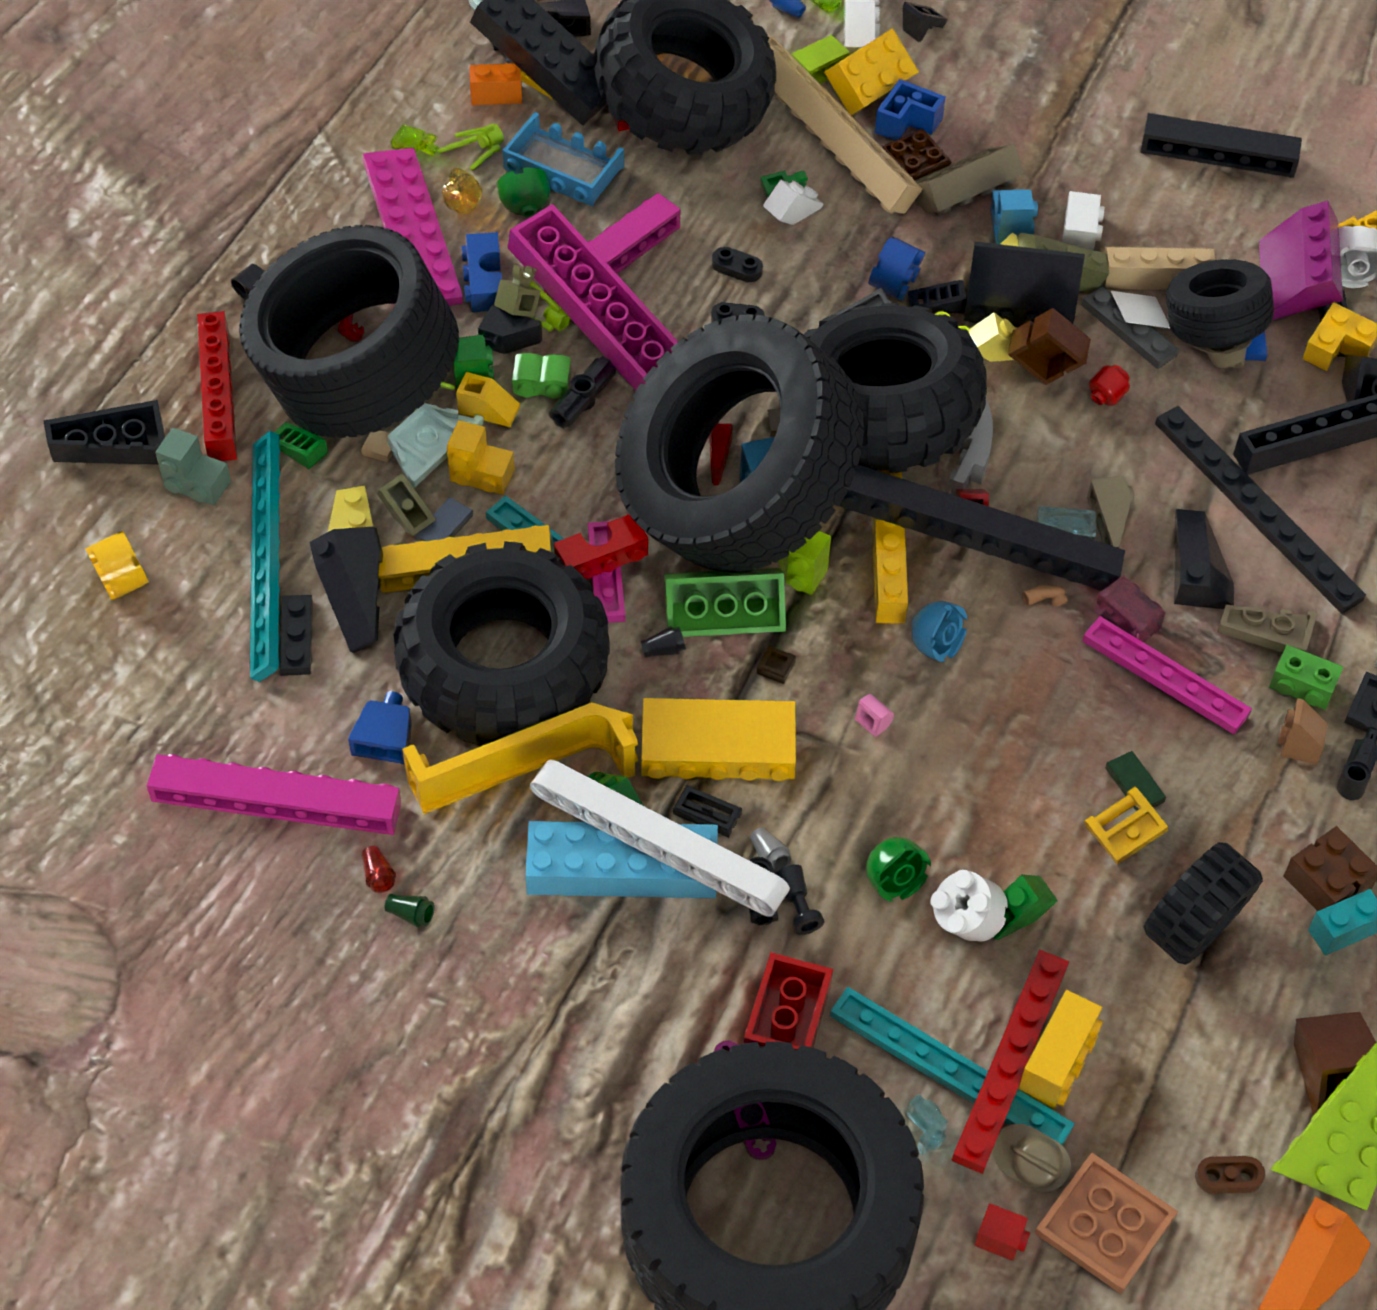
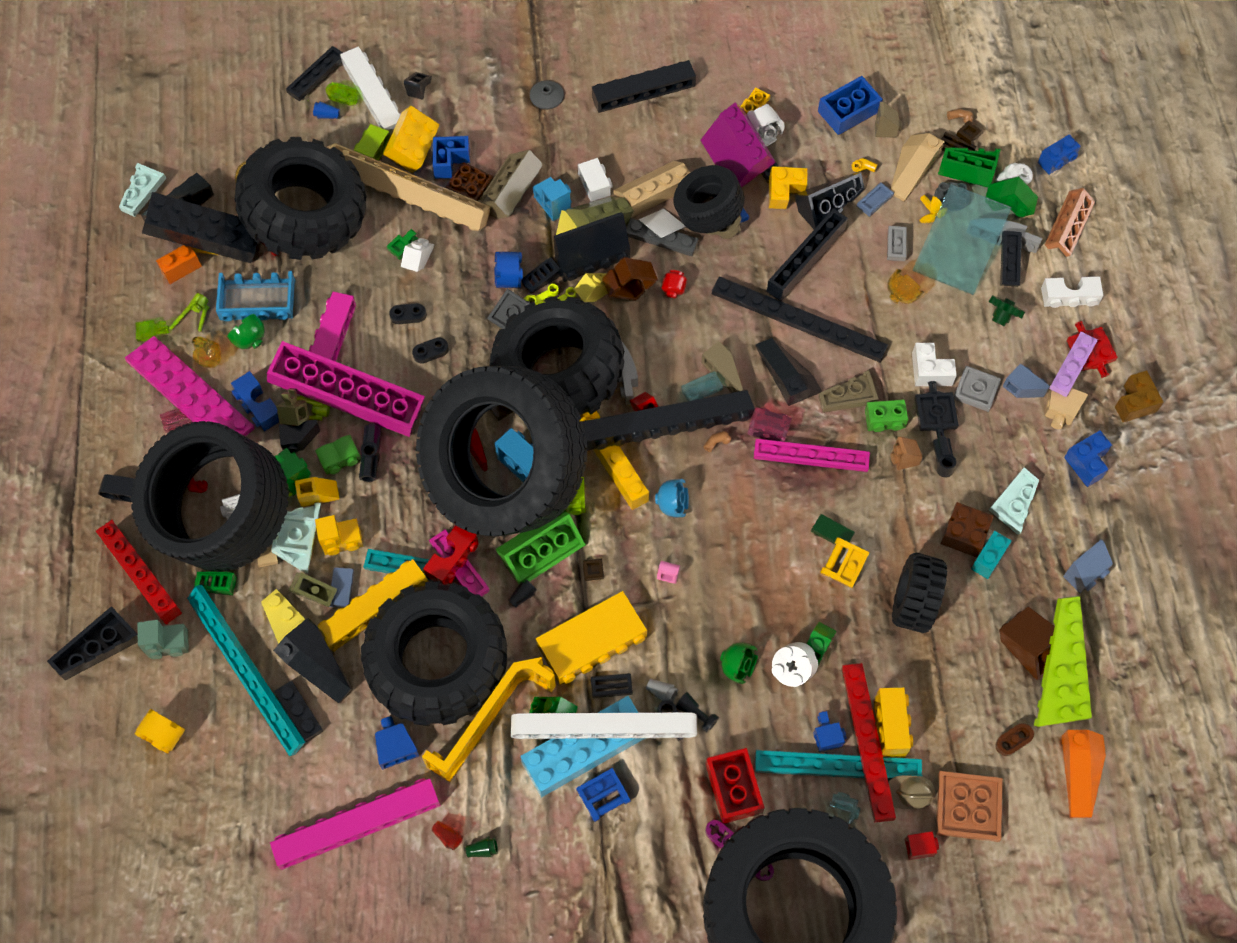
camera: 30 degrees left, 10 degrees up
none -> dark grey dish [530,80,564,110]
none -> blue plate [576,768,631,822]
none -> blue brick [813,711,847,753]

